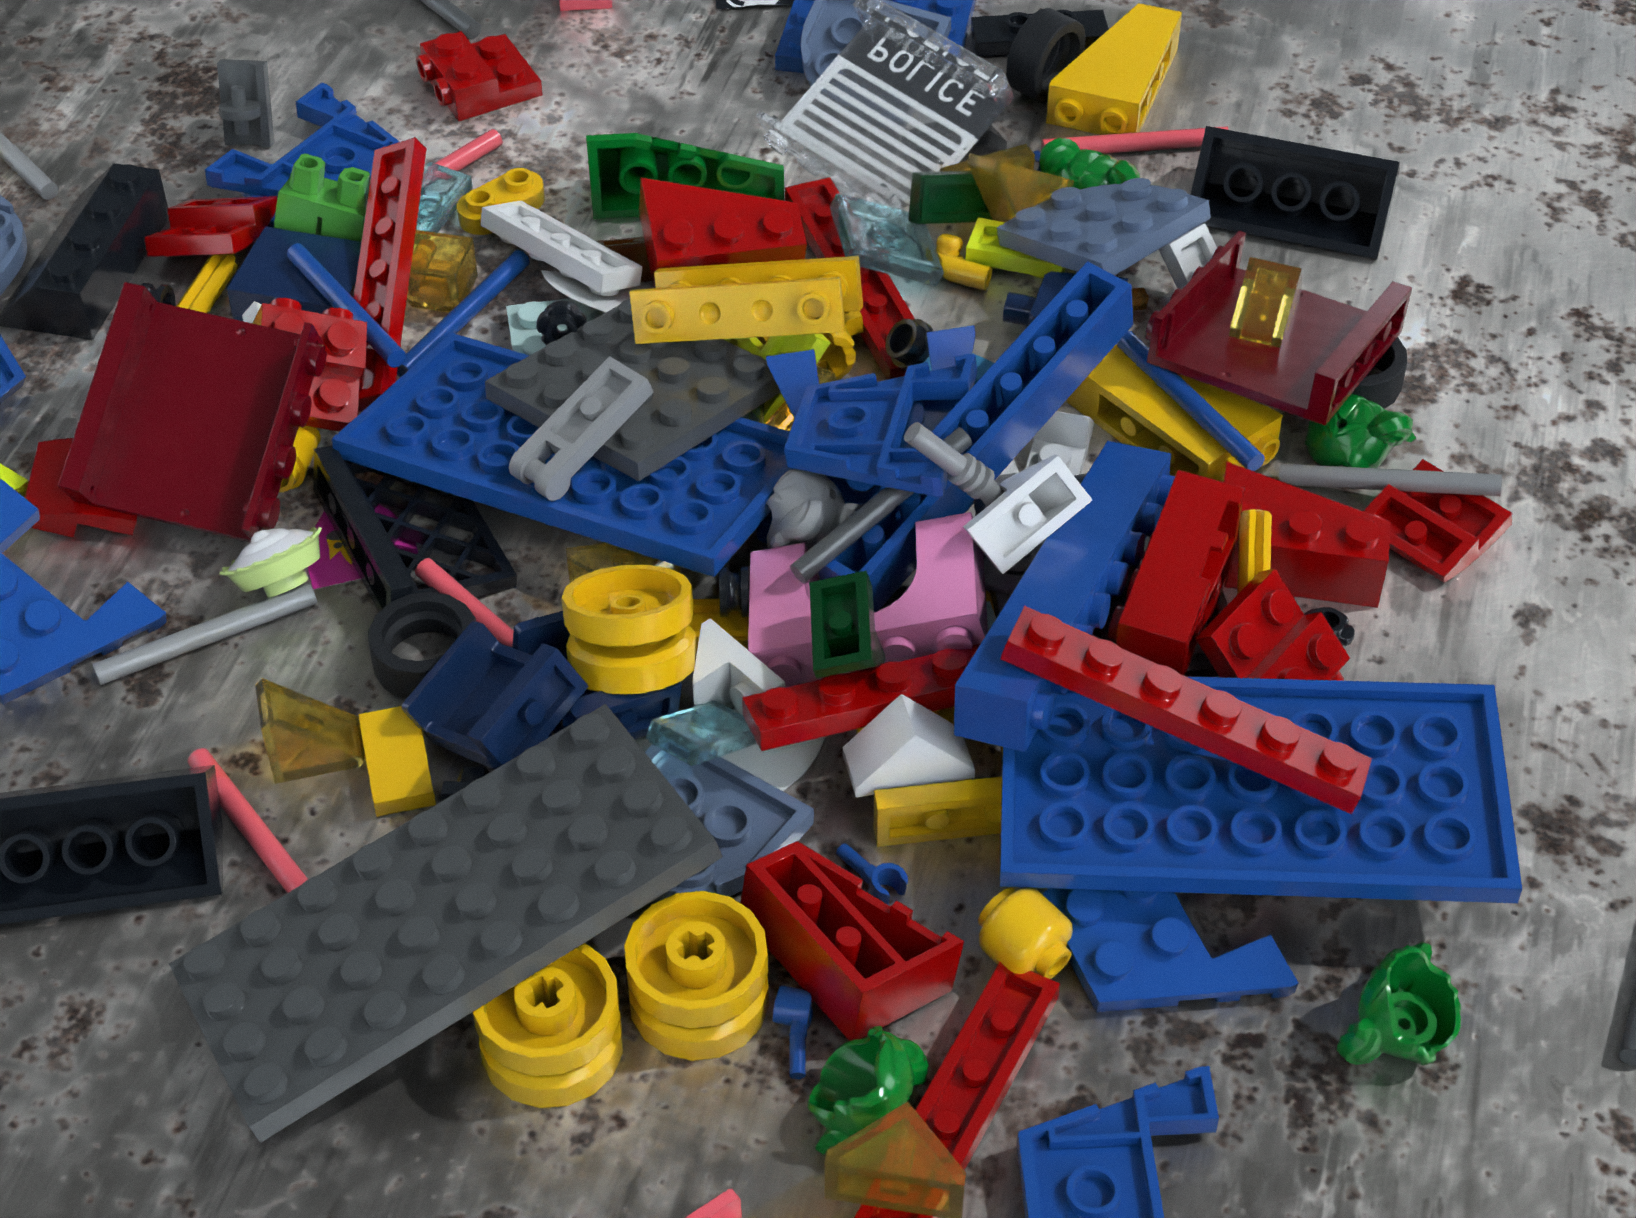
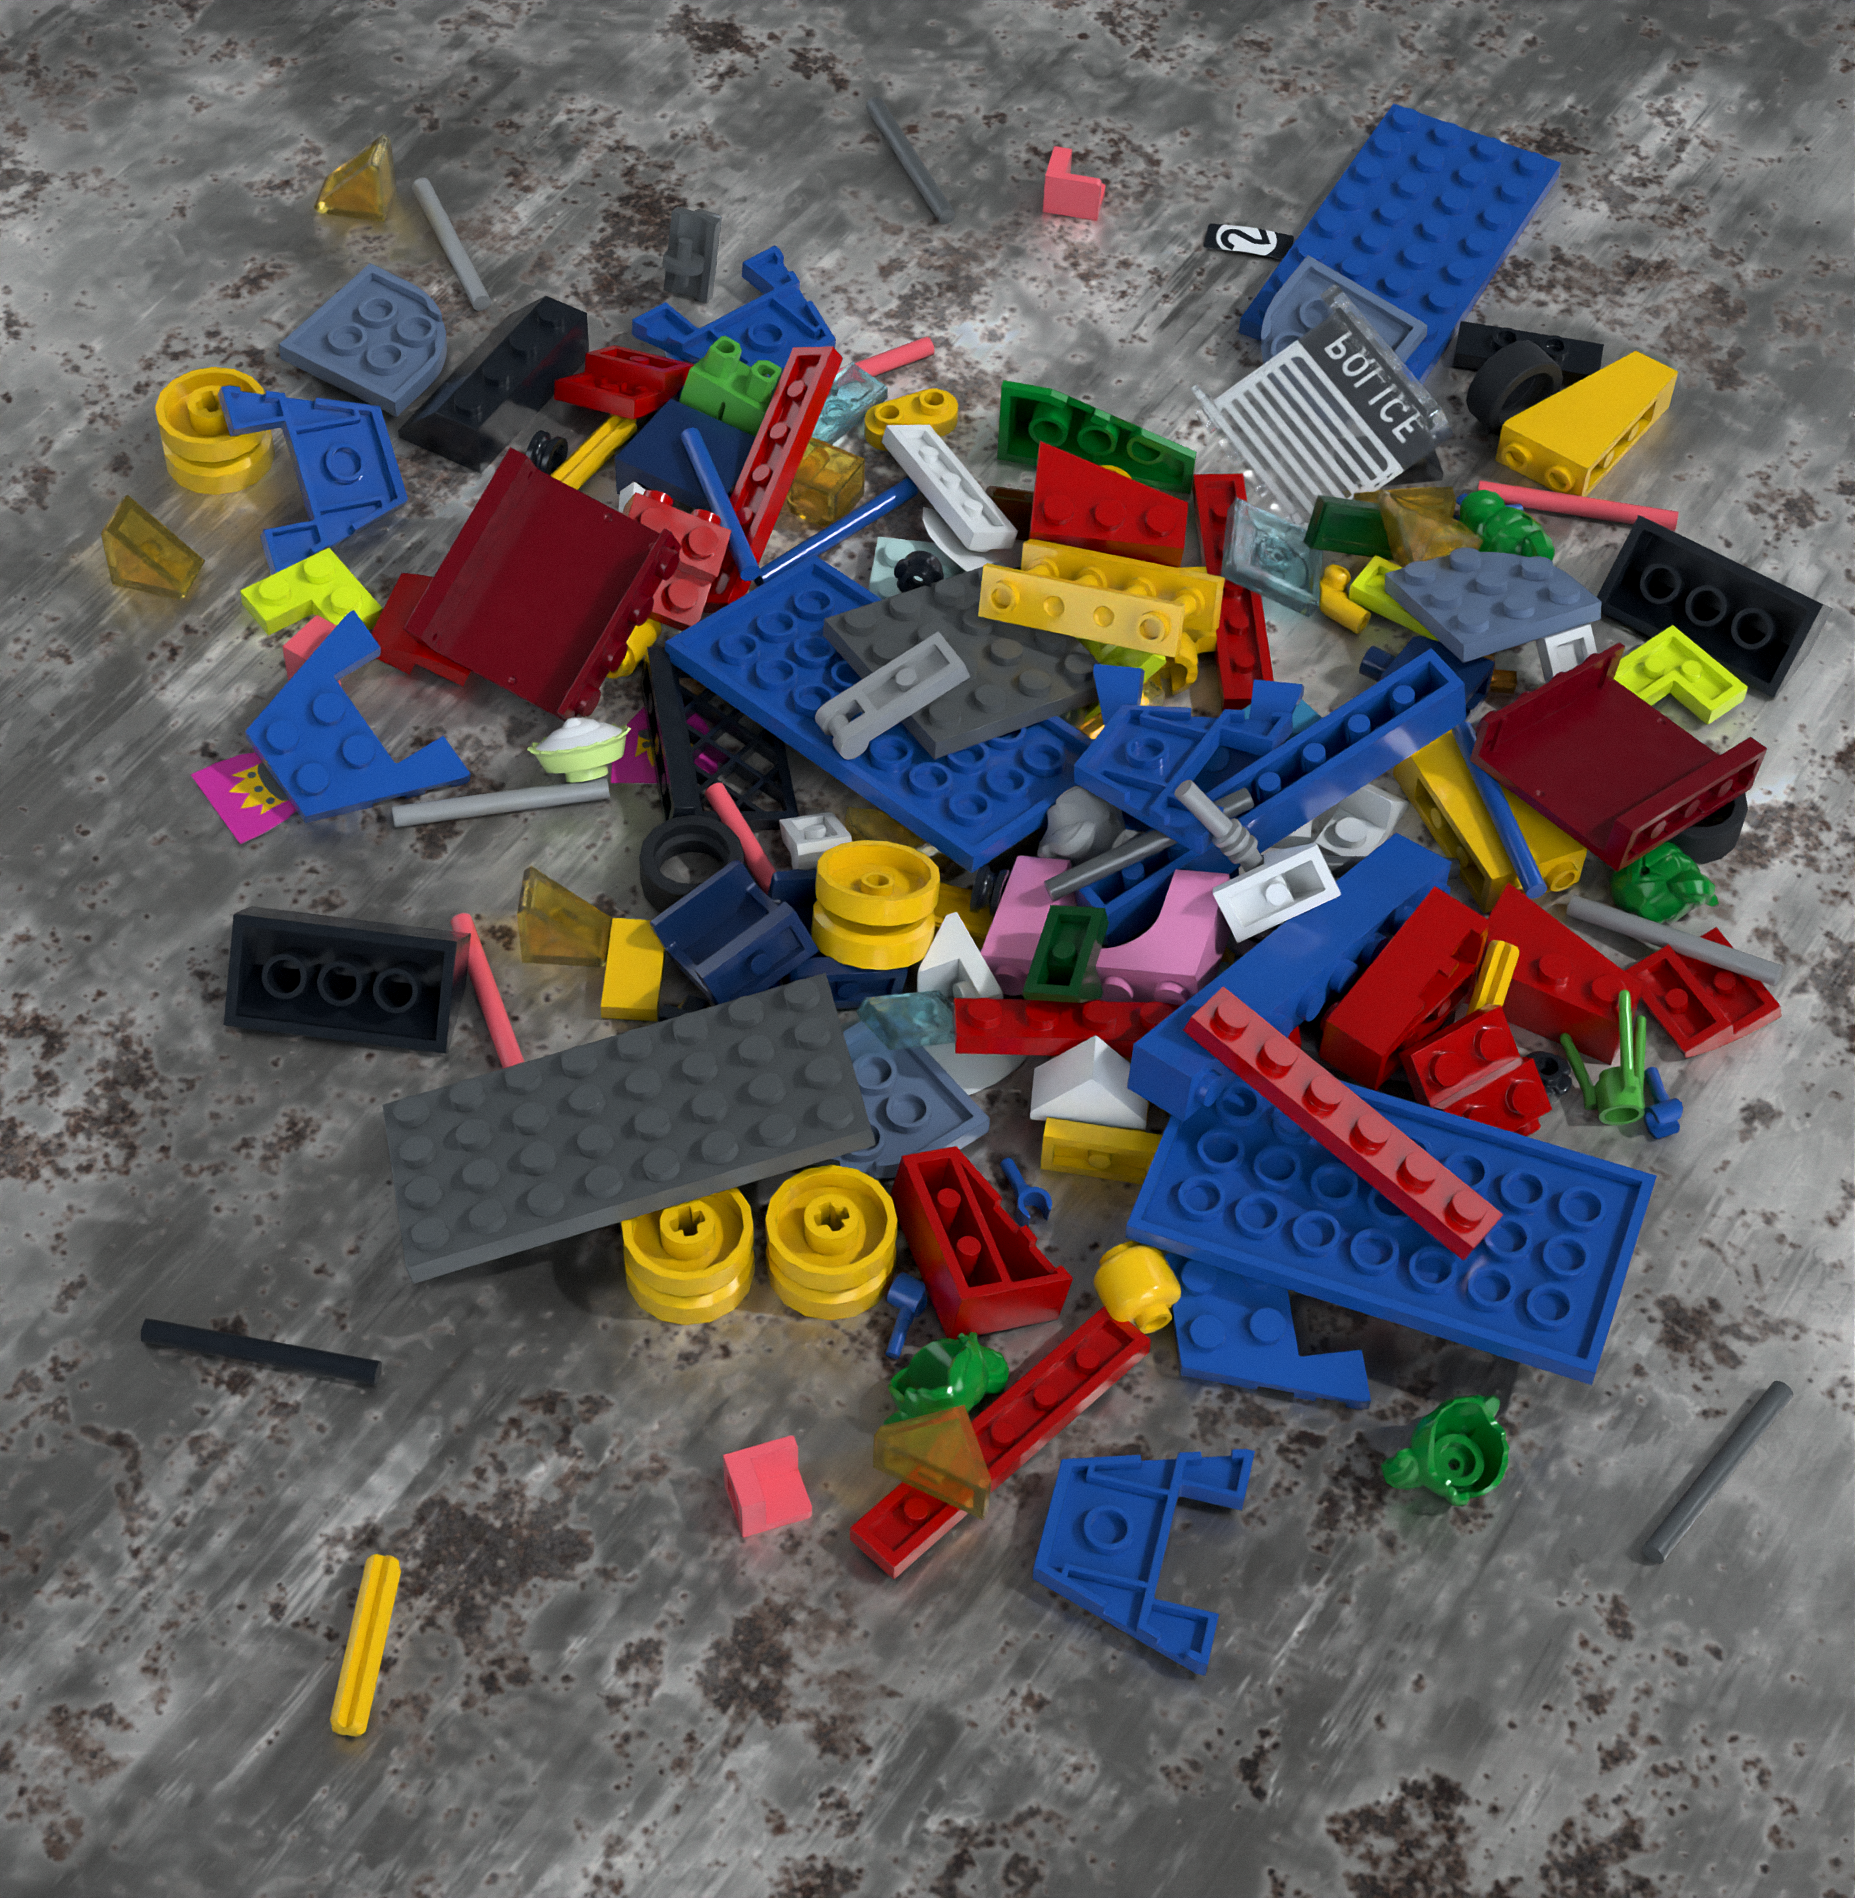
camera: 15 degrees right, 5 degrees up
red plate [416,31,543,122] -> none
black plate [885,319,933,370] -> none
clear yellow slope [1229,257,1302,348] -> none
none -> white slope [779,811,852,870]
none -> bright green plant [1559,990,1646,1125]
none -> neon yellow plate [1614,625,1748,725]
none -> blue hand [1643,1067,1683,1139]

